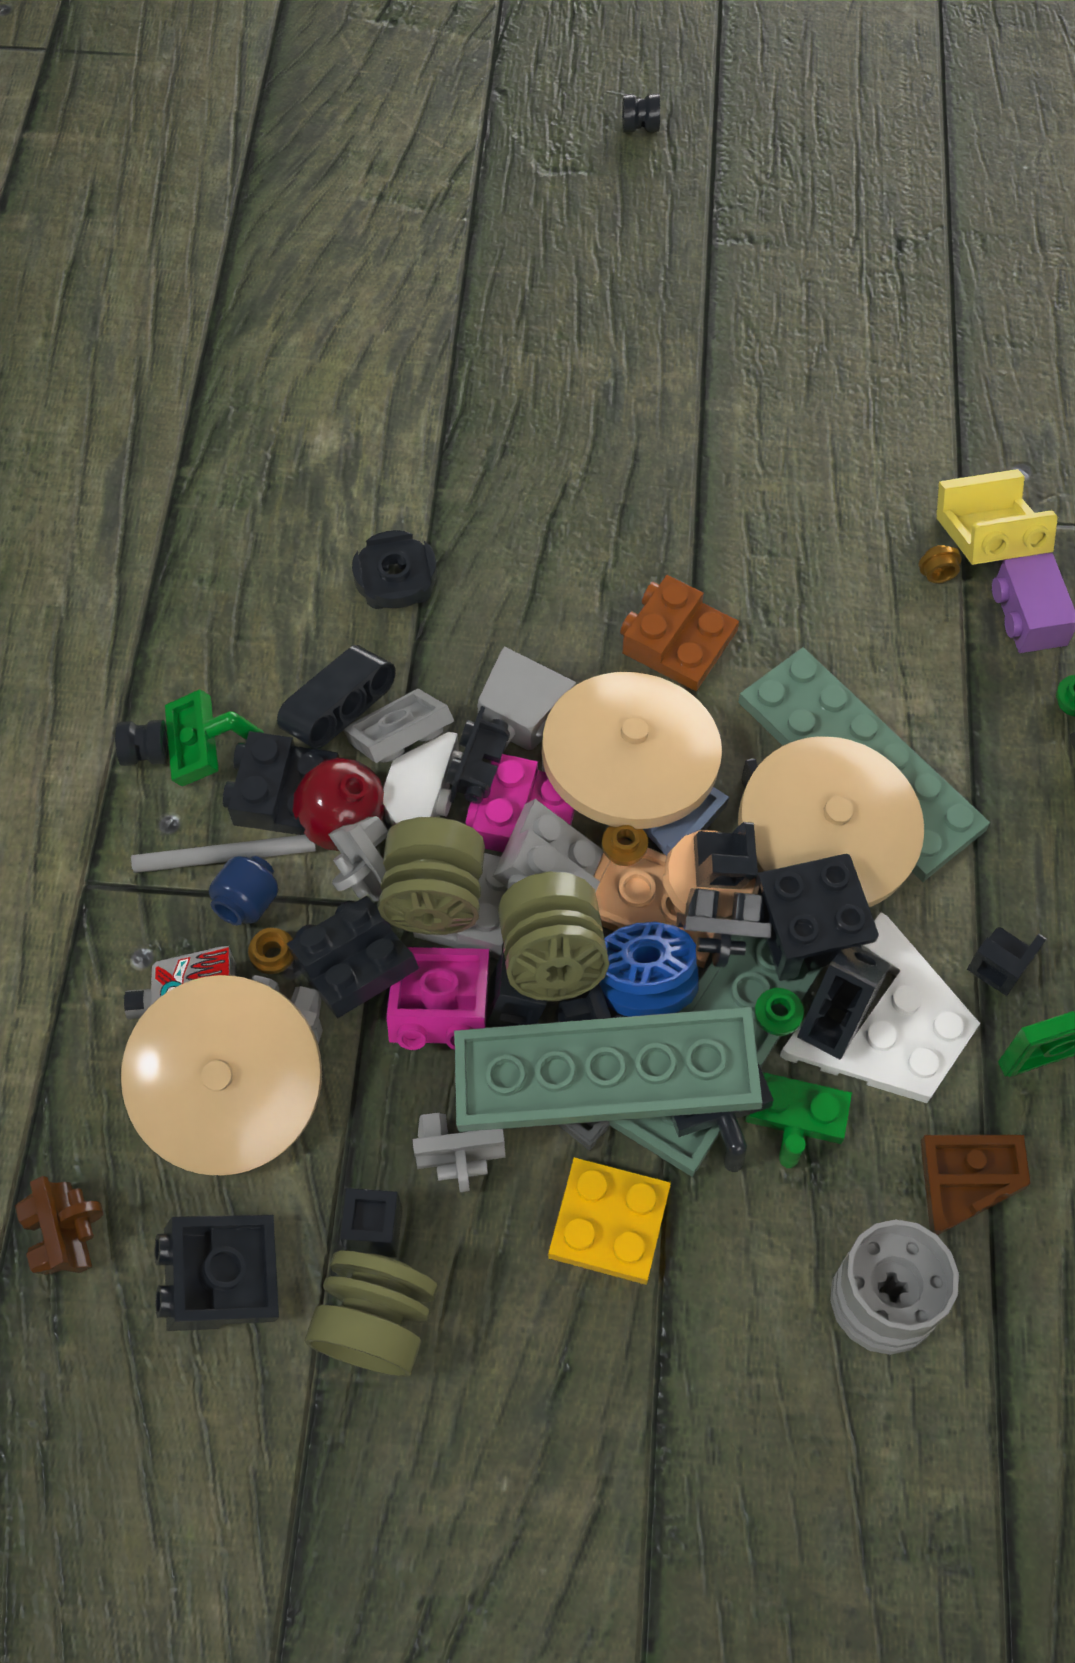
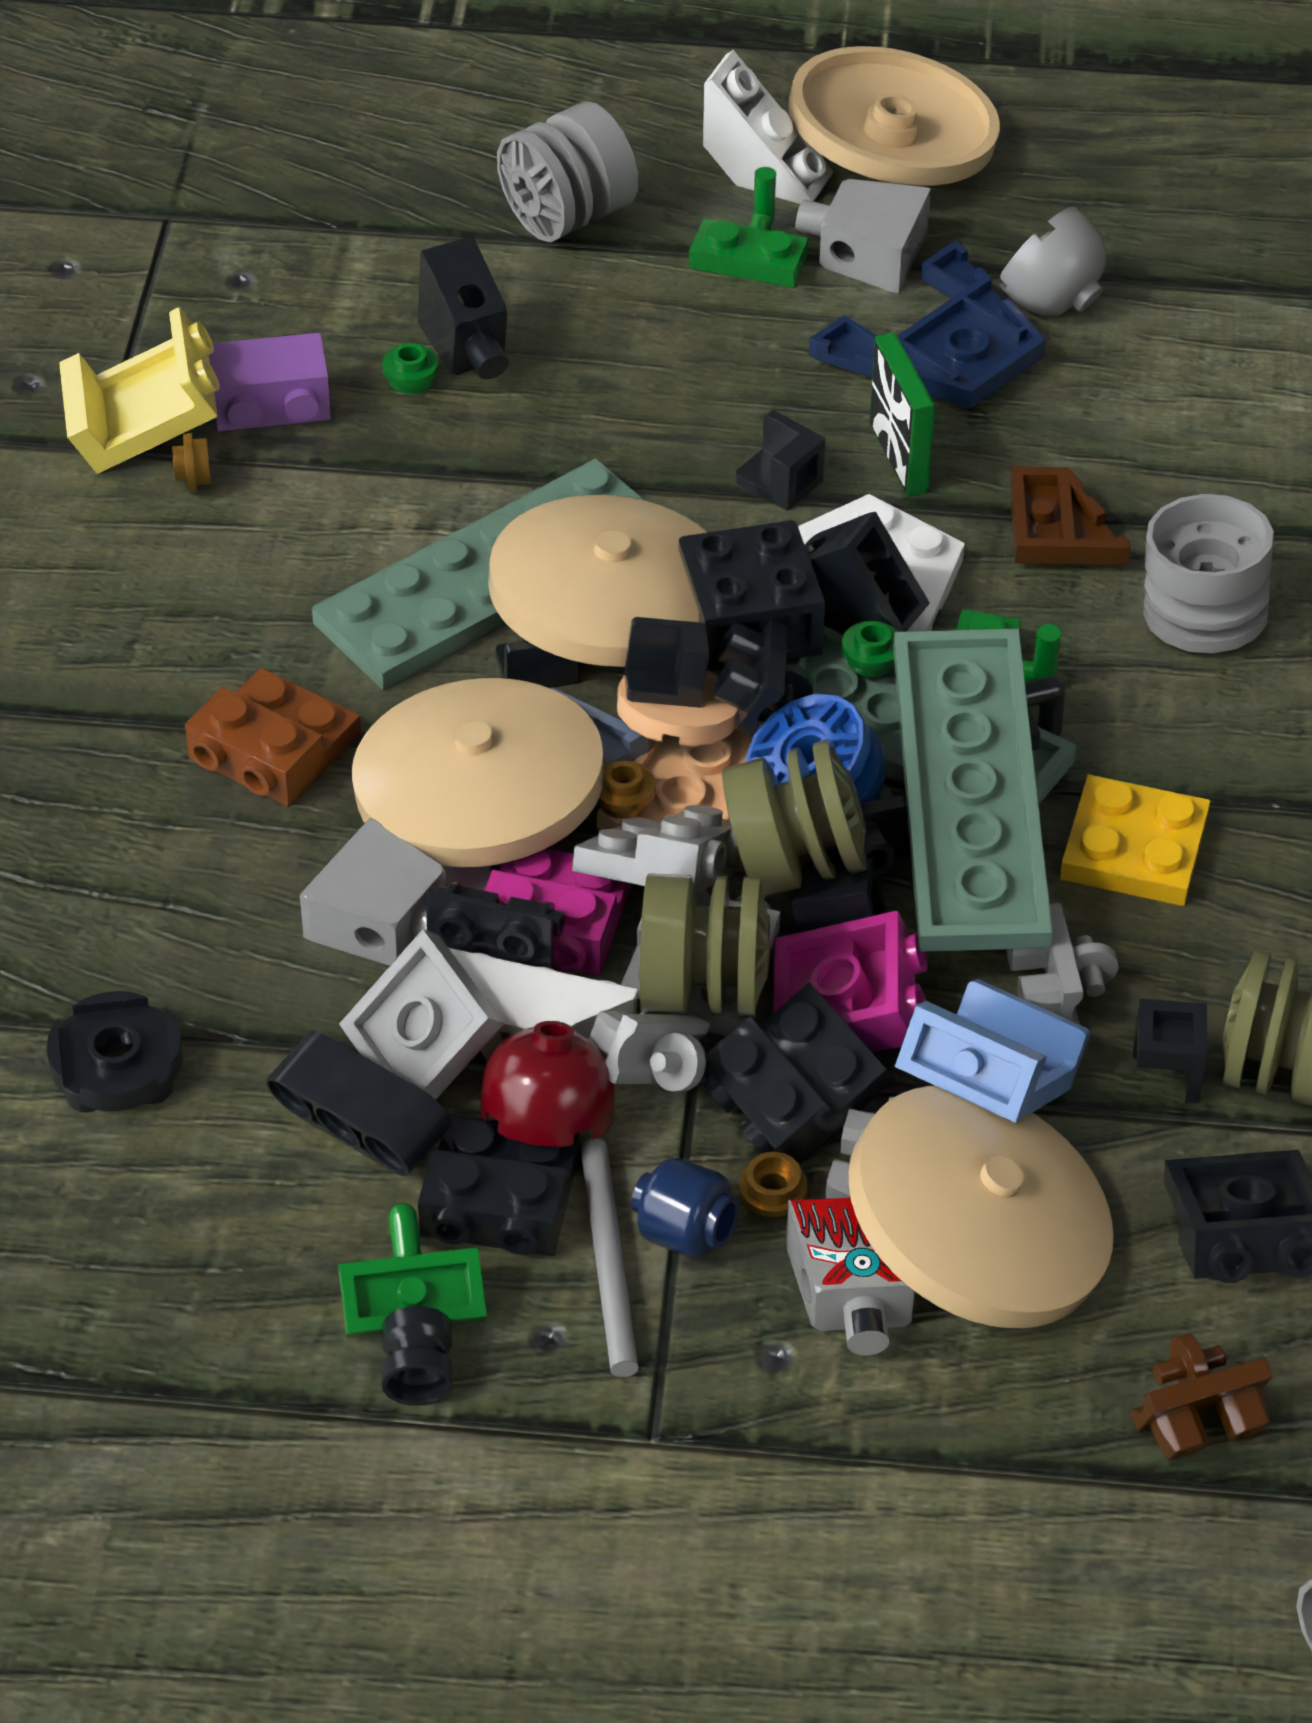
camera: 90 degrees left, 15 degrees down
none -> medium blue panel [895,979,1090,1123]

